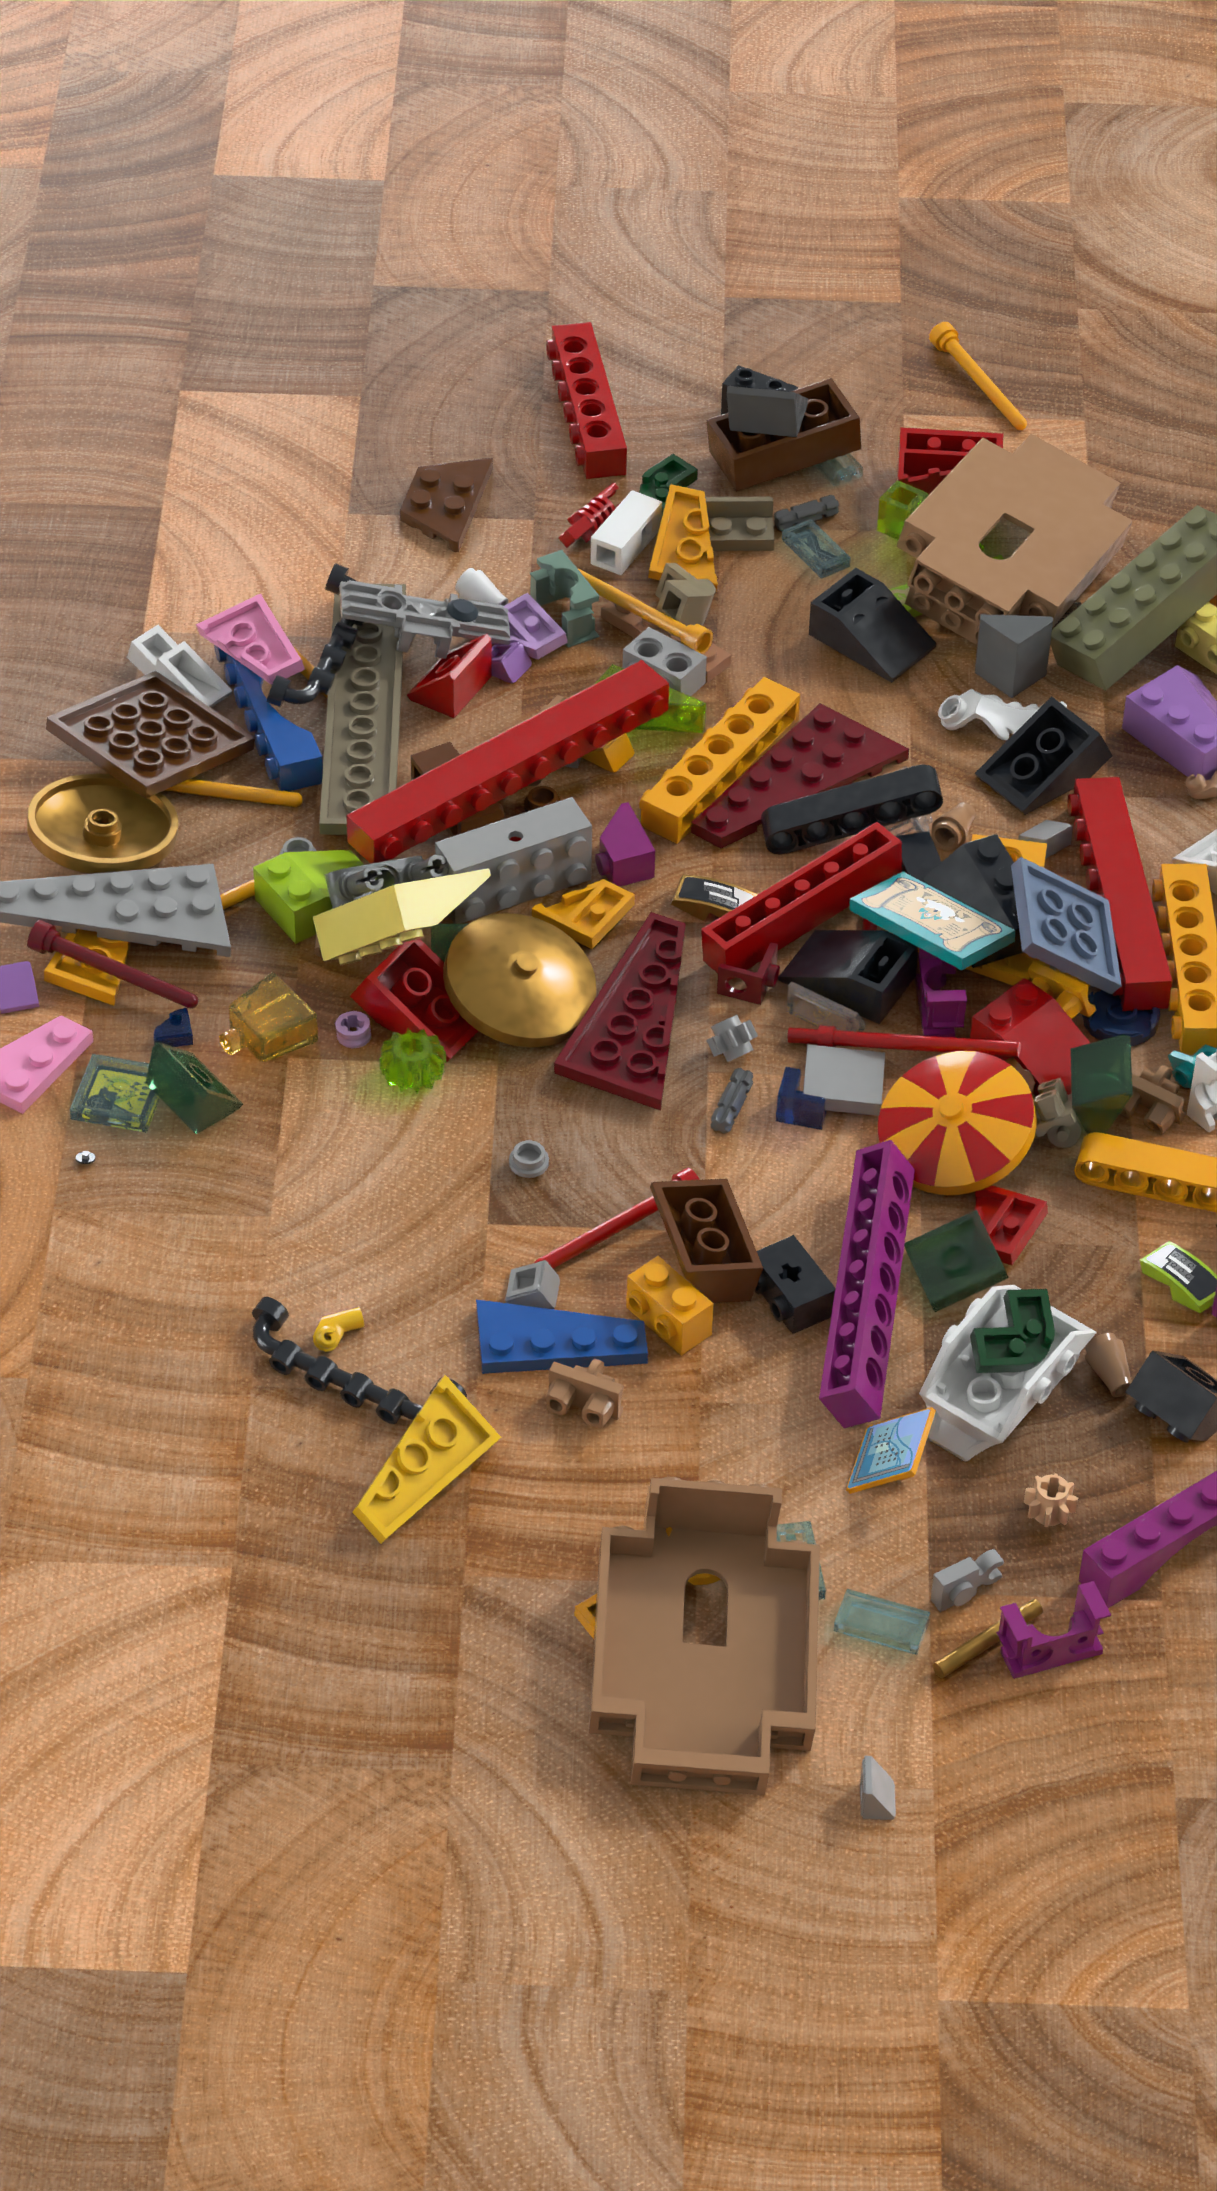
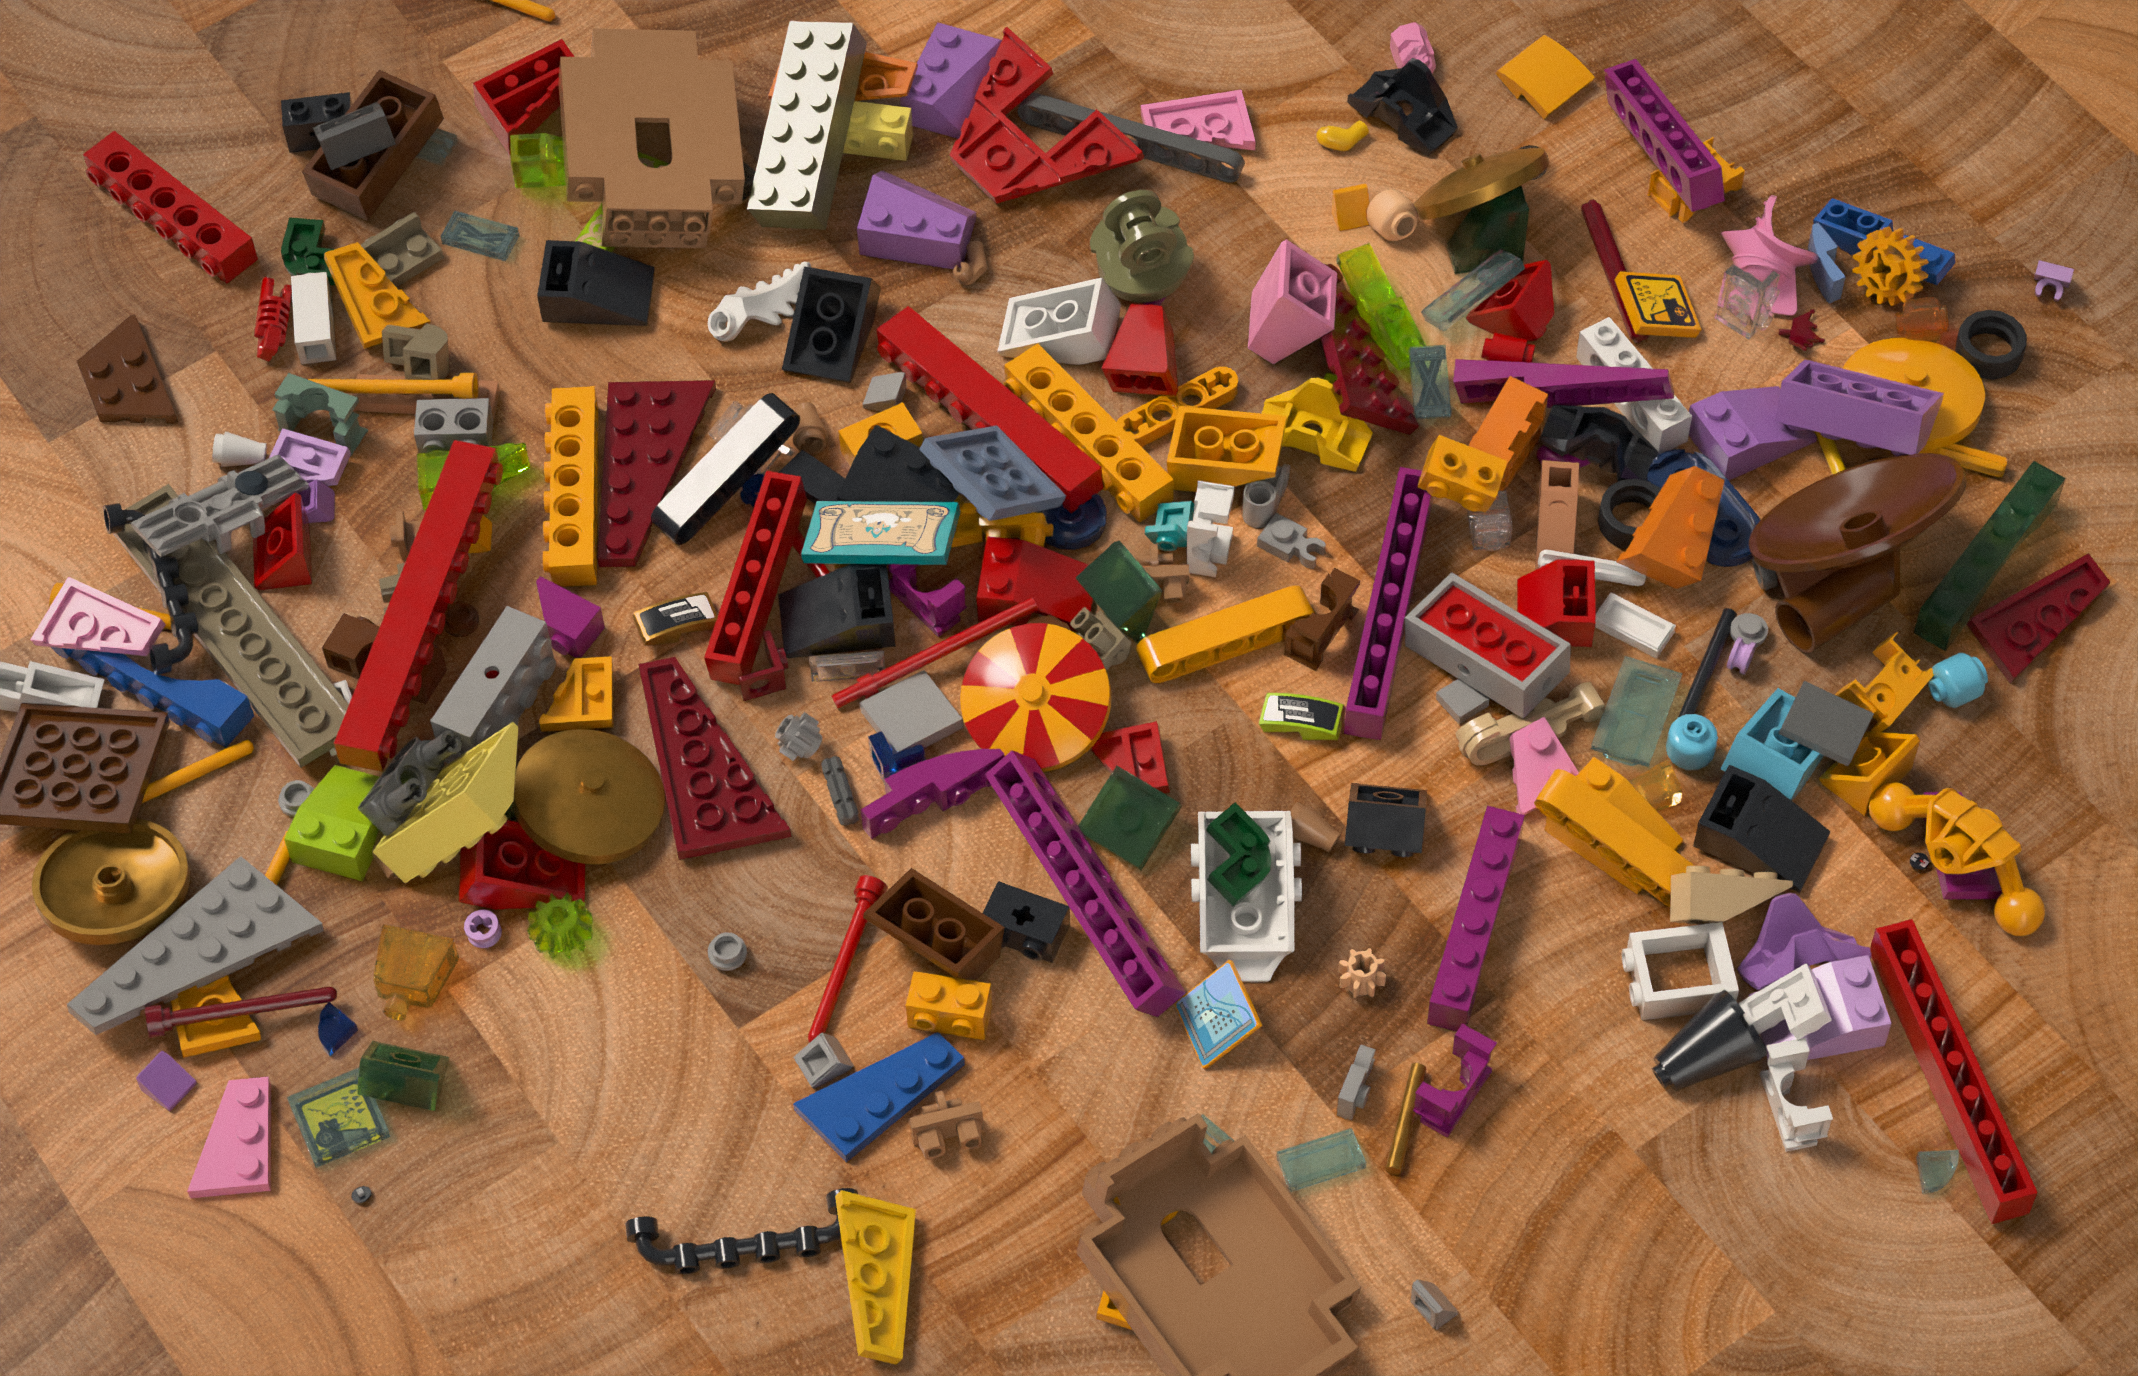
camera: 35 degrees left, 10 degrees up
yellow arm [313,1307,364,1352] -> none
dark grey axle [774,495,839,531] -> none
dark grey slope [975,614,1053,698] -> none
none -> magenta slope [861,749,1005,839]

